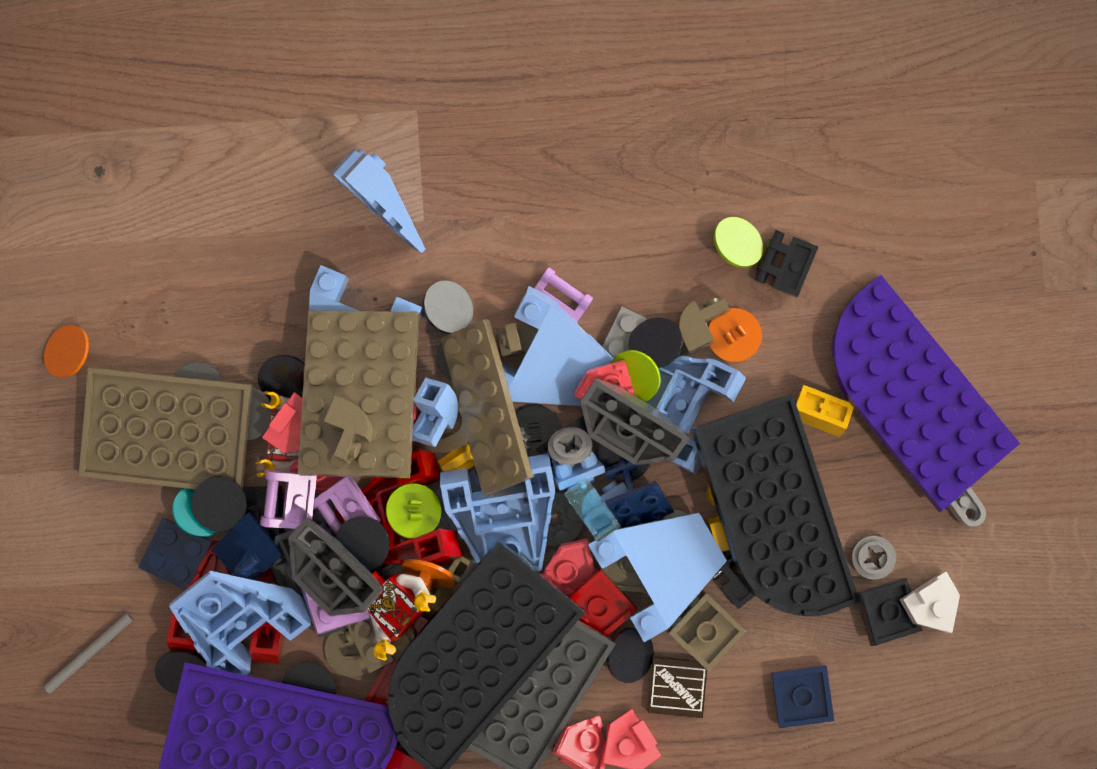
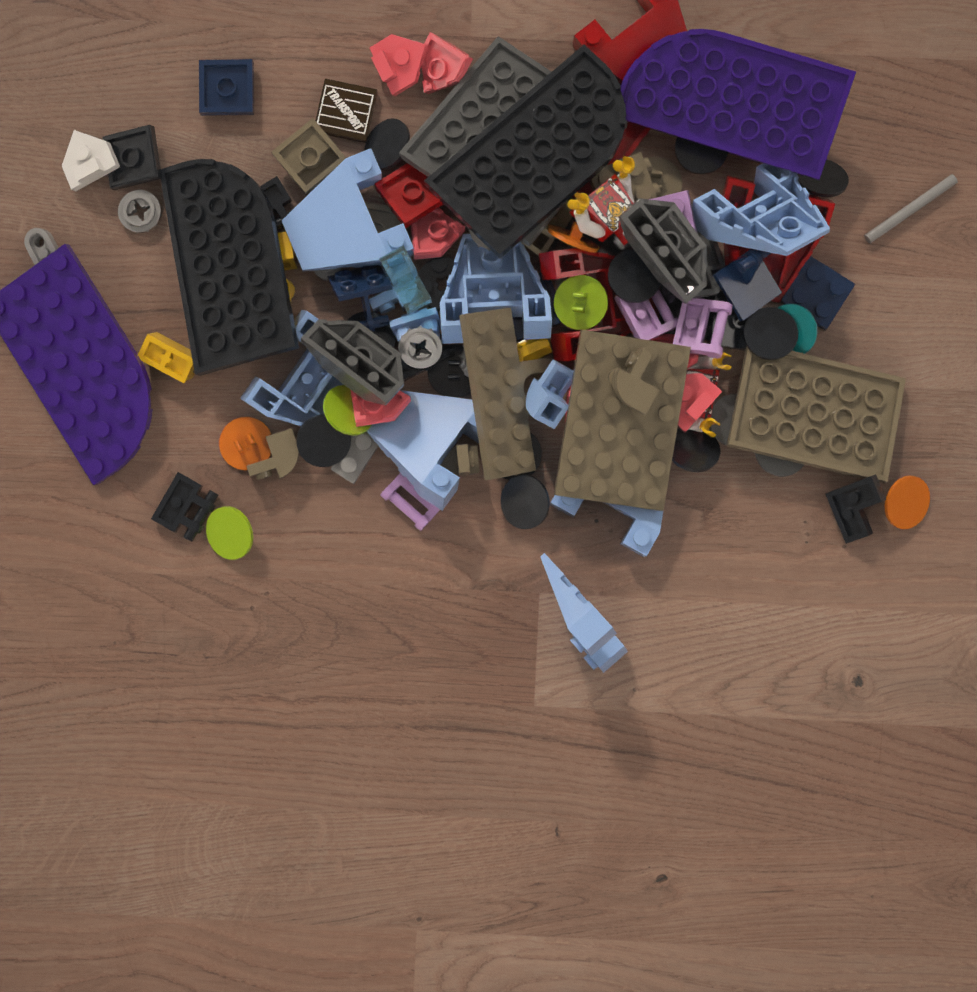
camera: 170 degrees left, 0 degrees up
none -> black plate [825,474,886,544]

